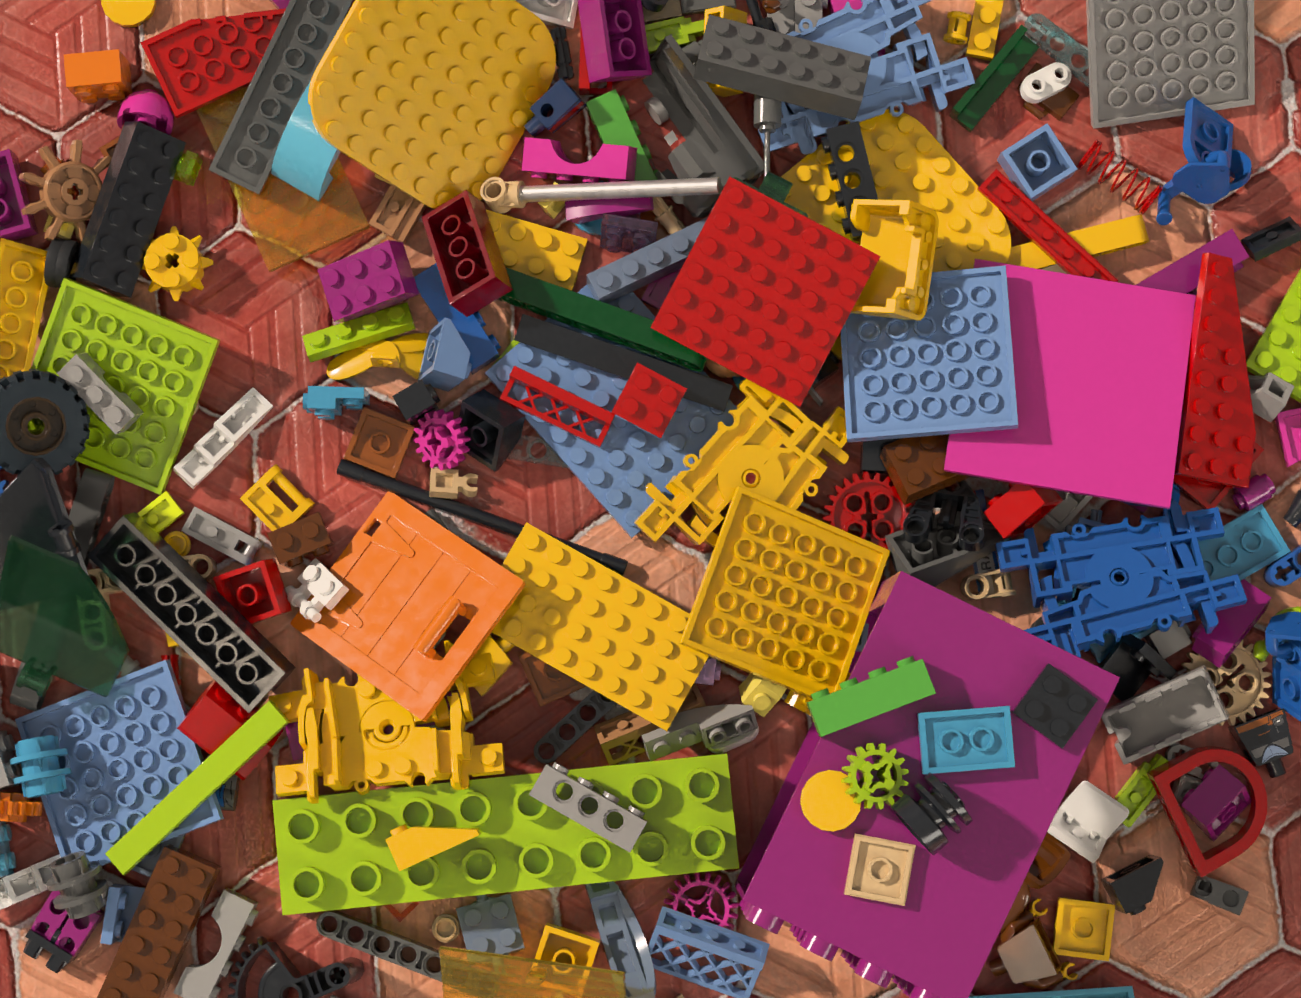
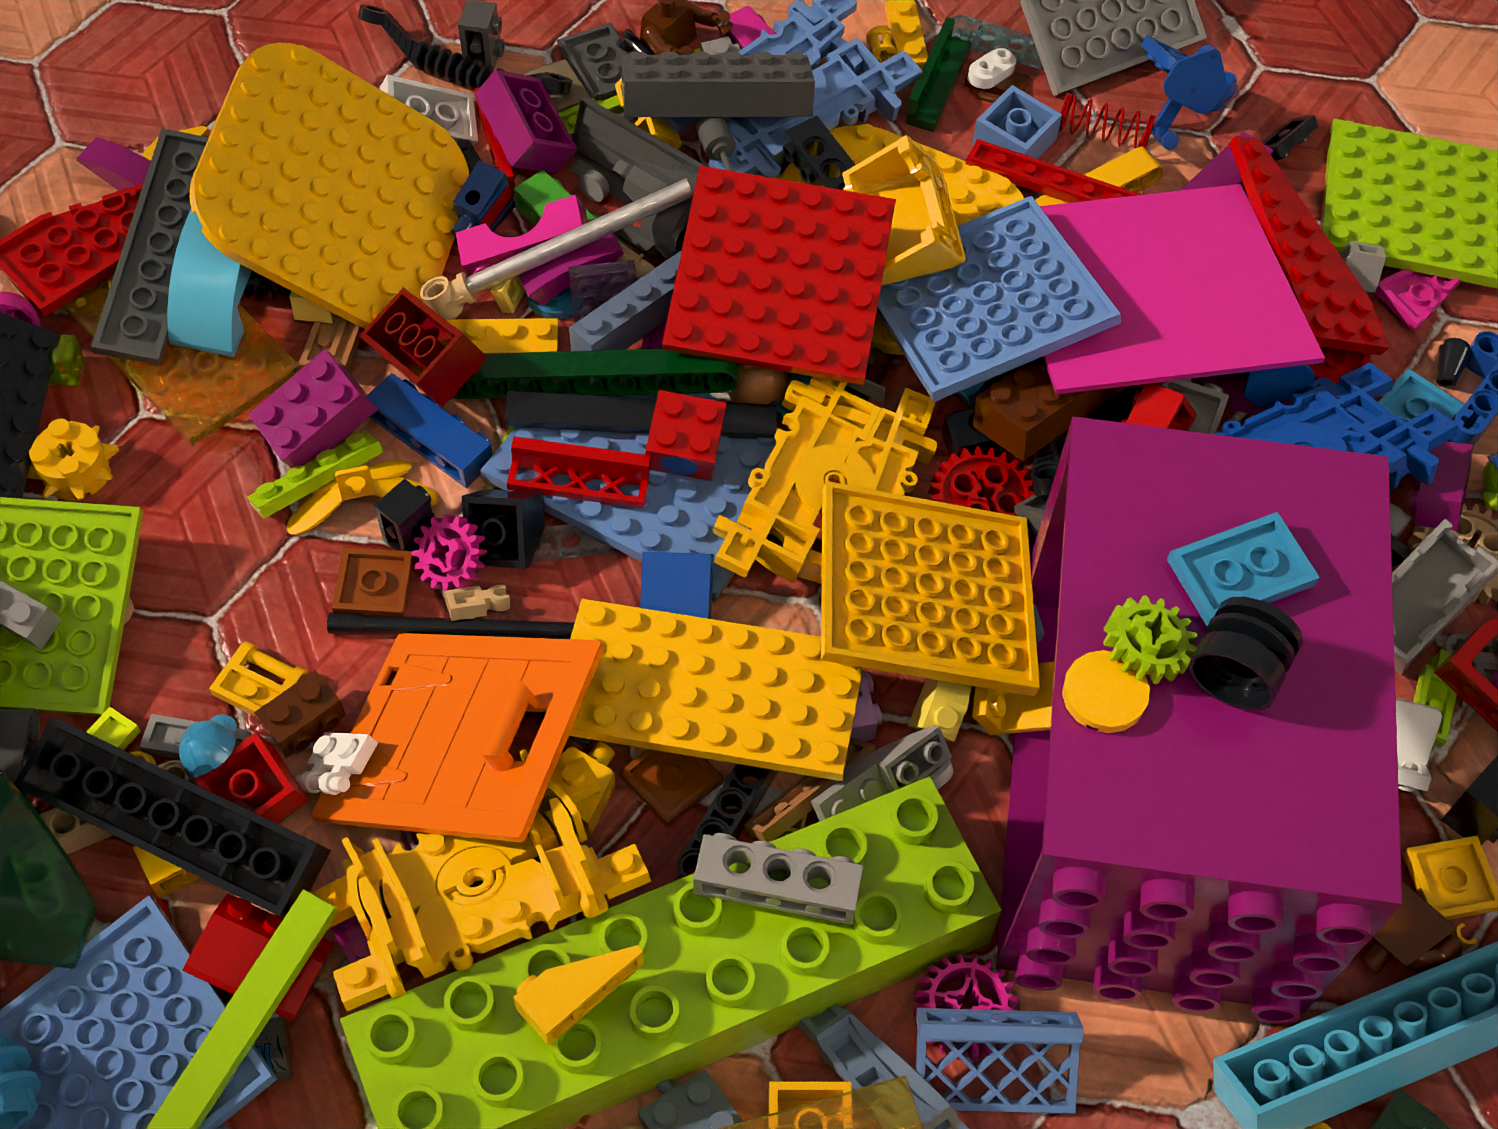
camera: 20 degrees left, 25 degrees down
white slope [173,387,273,489] -> none
dark azure plate [303,386,370,420] -> none
medium blue slope [418,317,472,392] -> none
bright green brick [806,656,936,737] -> none
tan tile [844,833,916,906] -> none
black plate [1011,663,1098,749] -> none
magenta brick [1232,473,1276,512] -> none
none -> dark azure piece [178,714,237,778]
none -> blue tile [640,552,714,619]

